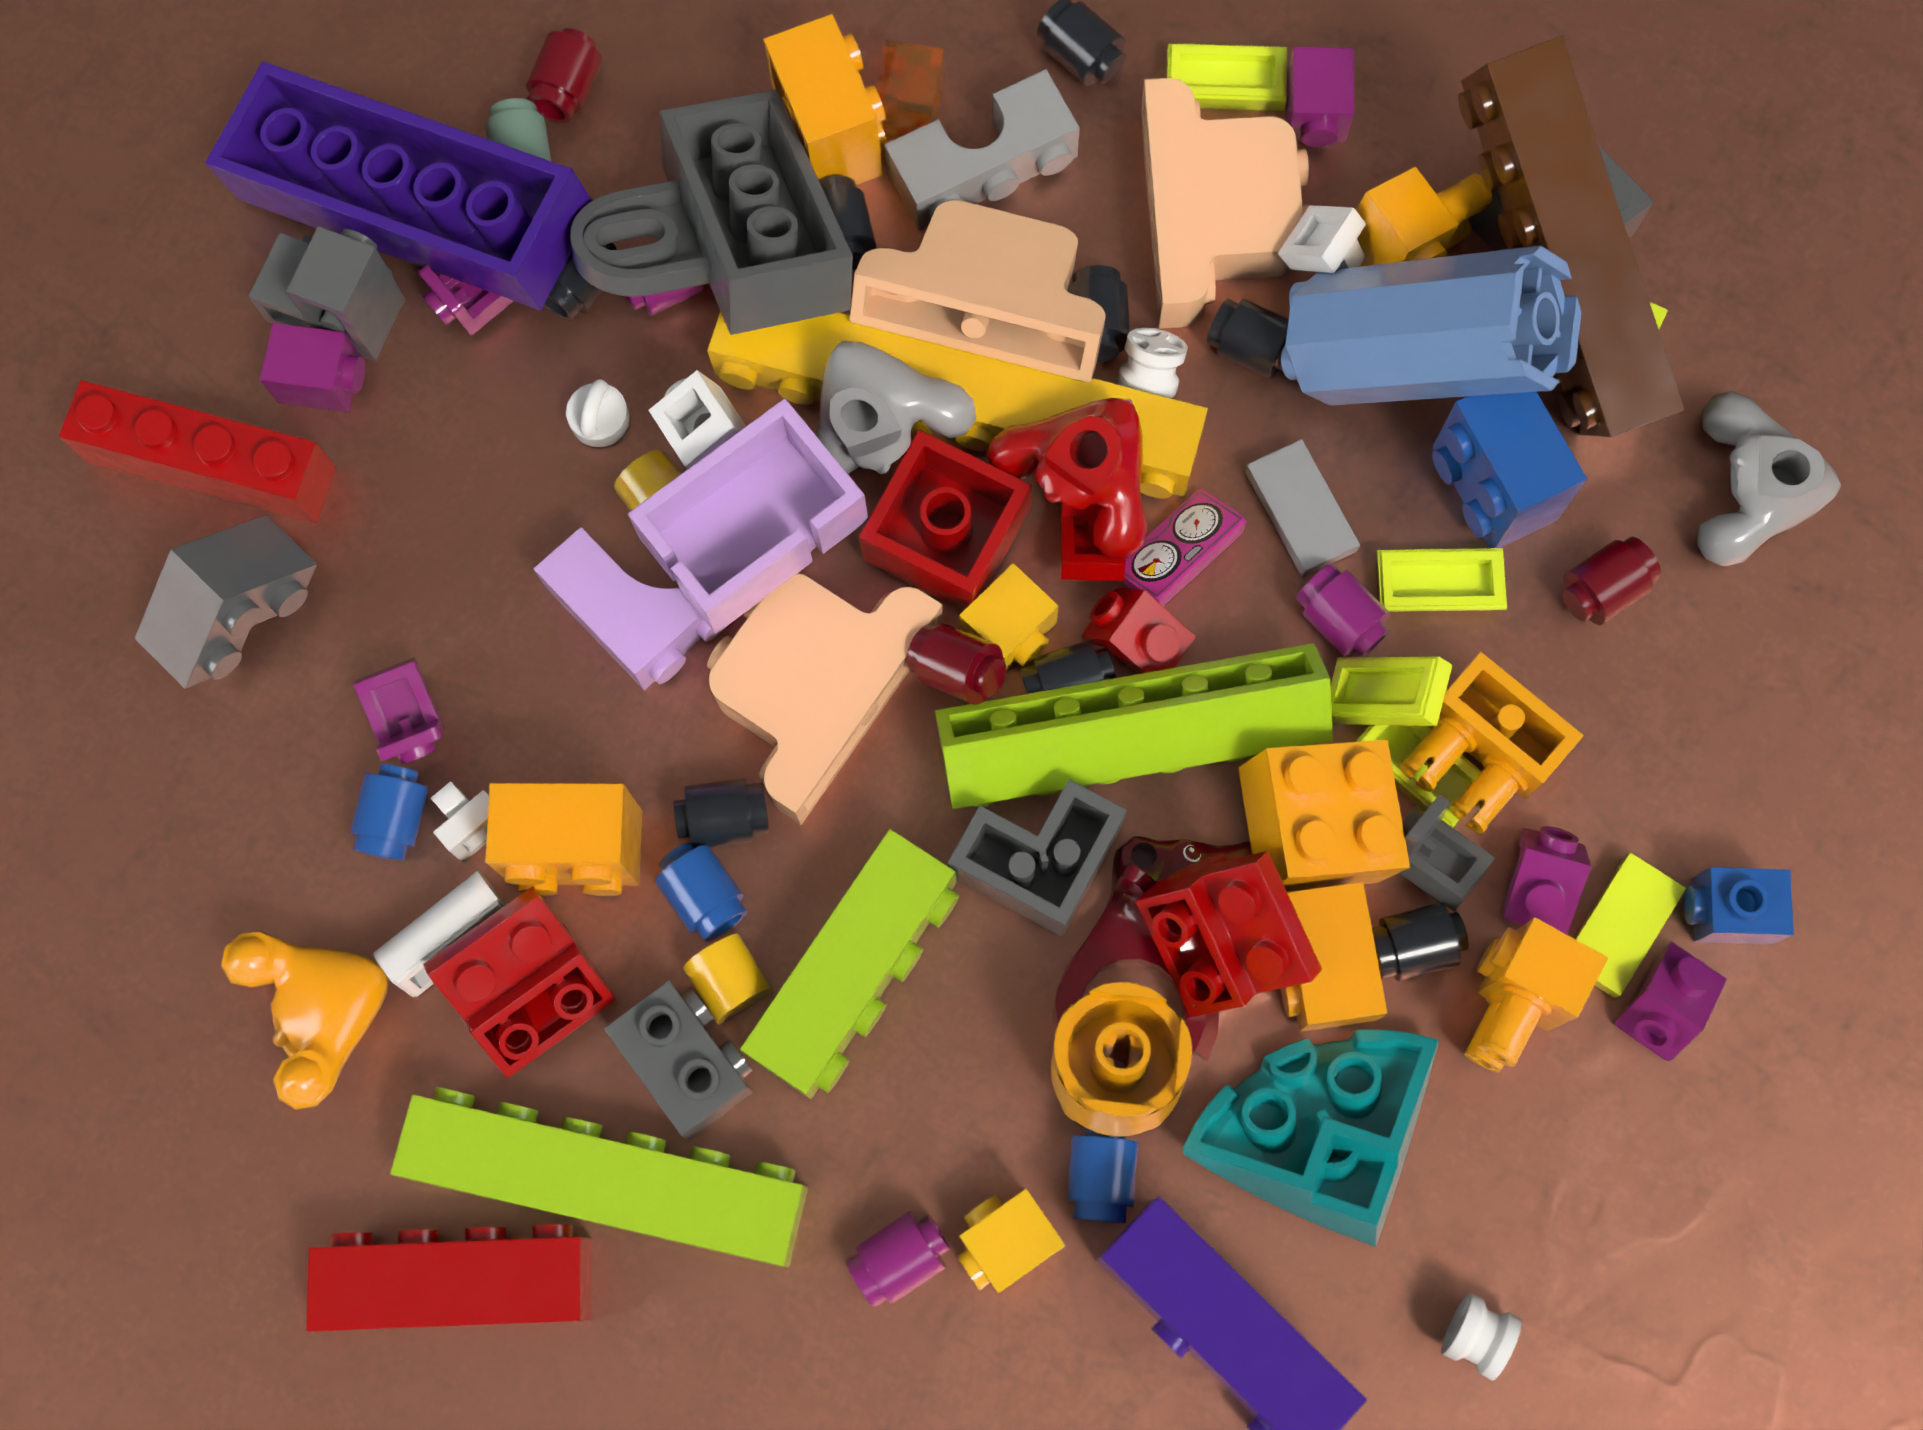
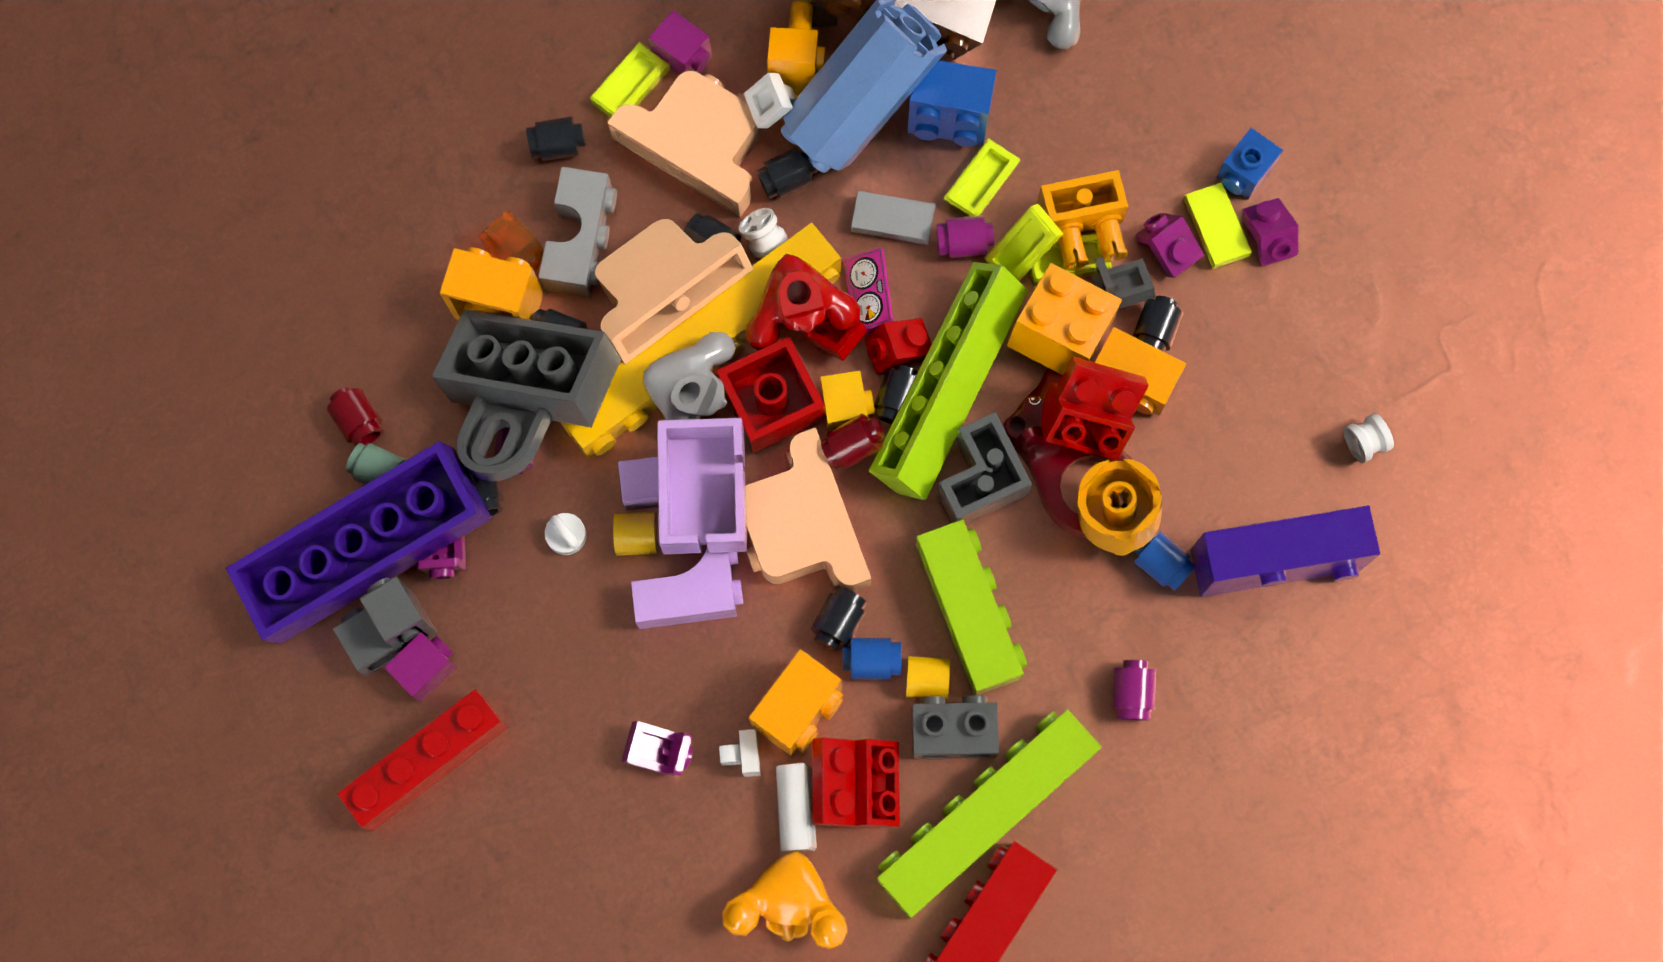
camera: 55 degrees left, 0 degrees up
dark grey brick [135,515,317,689] -> none
blue brick [350,764,428,861] -> none
white brick [649,370,746,469] -> none
yellow brick [957,1189,1066,1294] -> none
teal brick [1183,1030,1439,1247] -> none
light orange brick [1464,917,1608,1073] -> none
dark red brick [1562,537,1661,625] -> none

